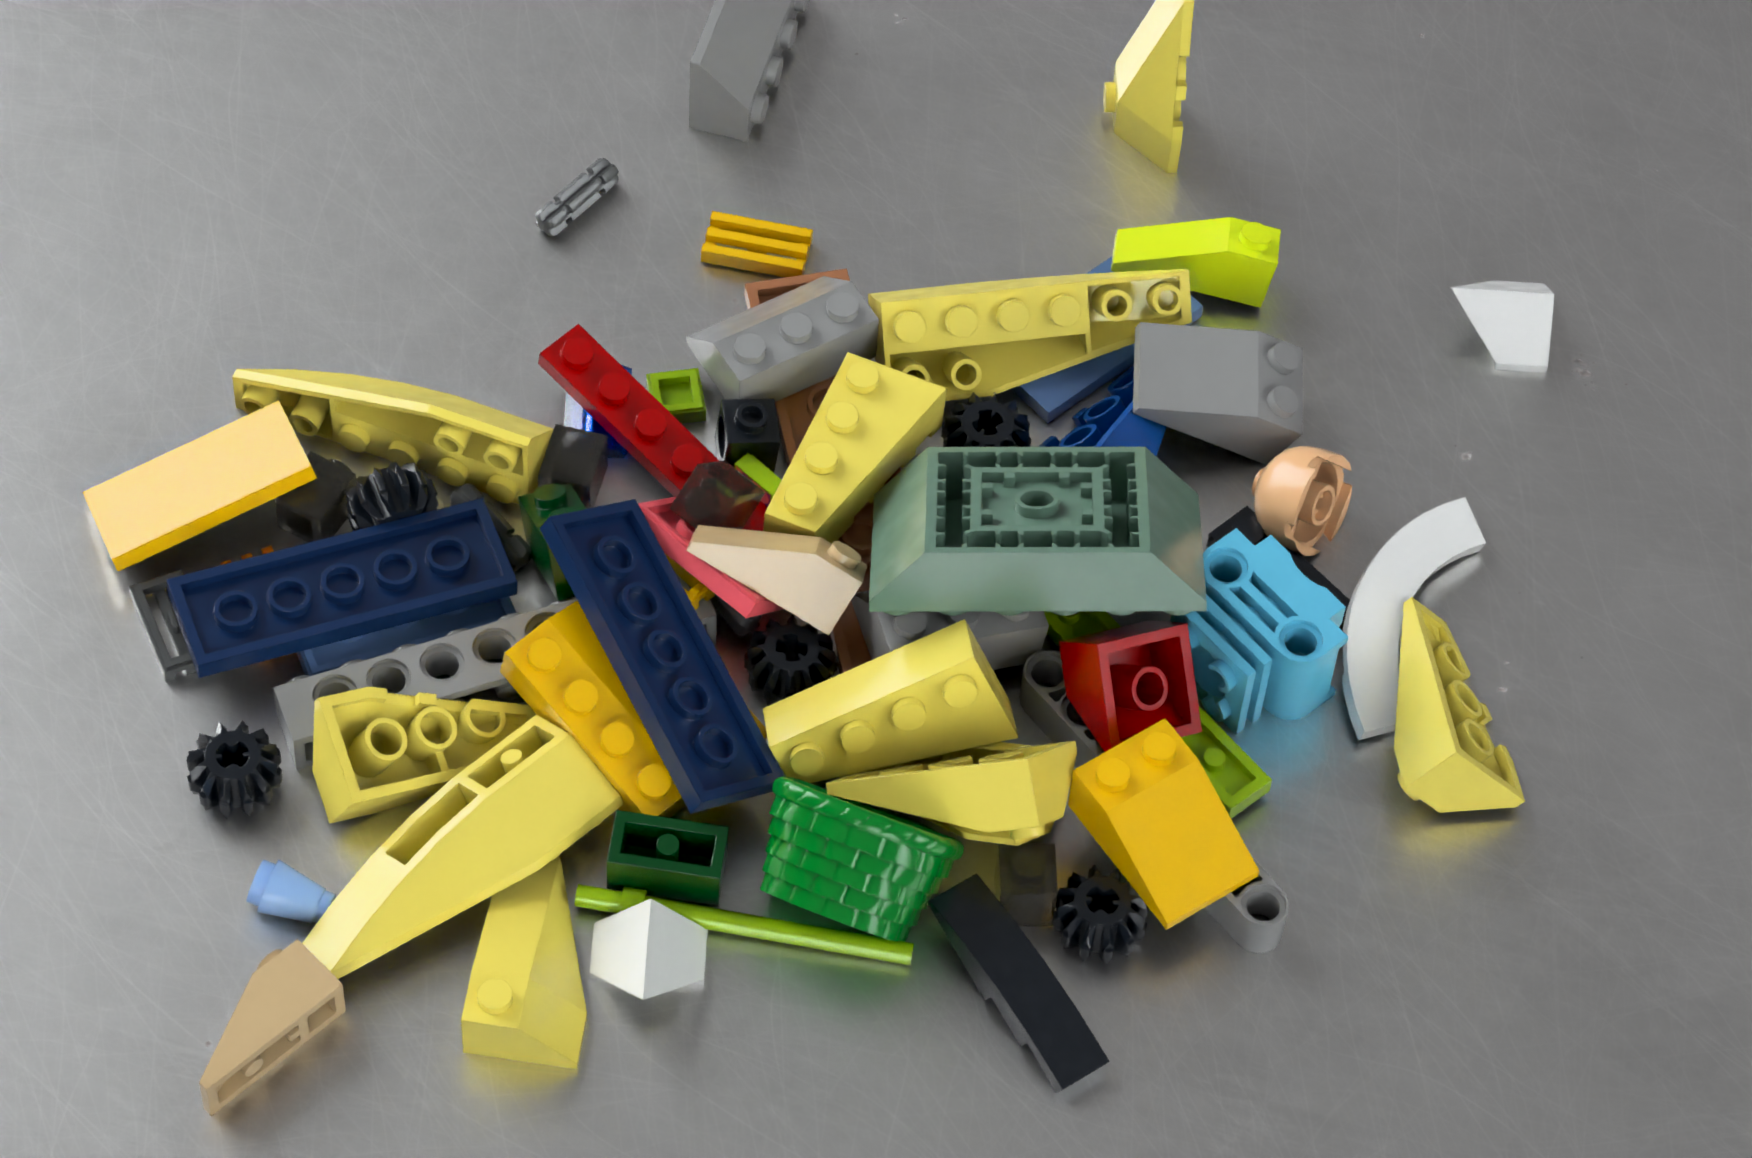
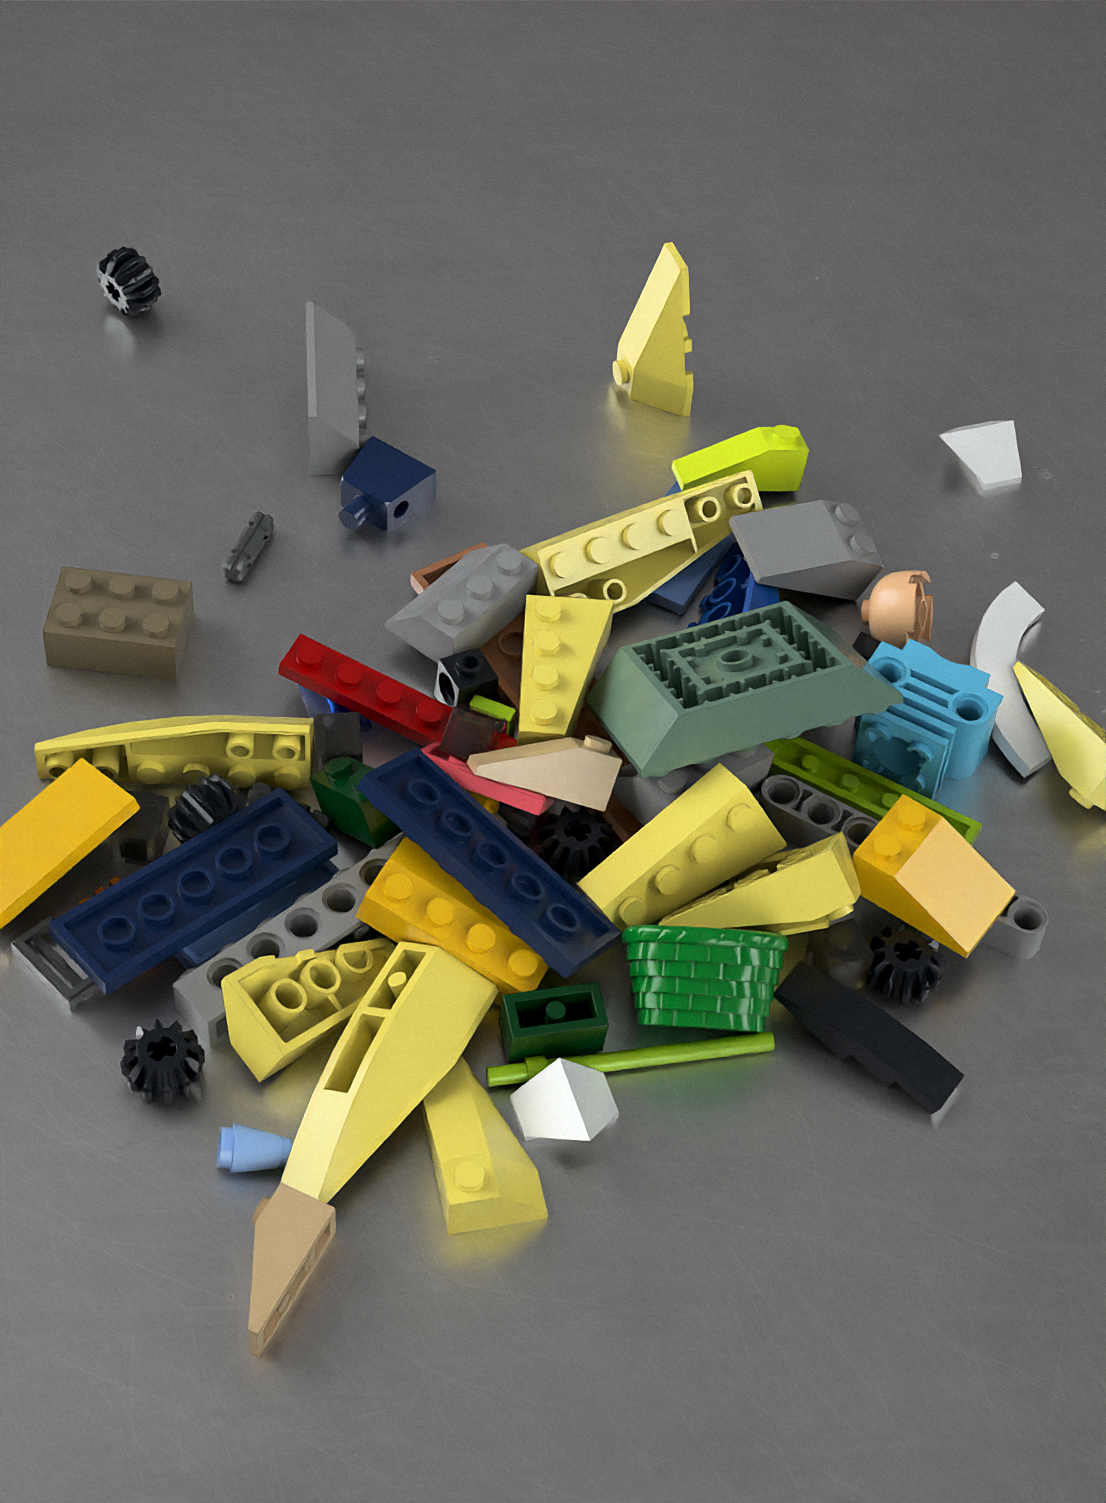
camera: 20 degrees left, 5 degrees down
lime tile [646,368,706,424] -> none
yellow tile [701,211,813,278] -> none
black gear [941,392,1031,447] -> none
red slope [1059,620,1202,752] -> none
none -> dark tan brick [42,566,194,681]
none -> dark blue torso [338,436,436,531]

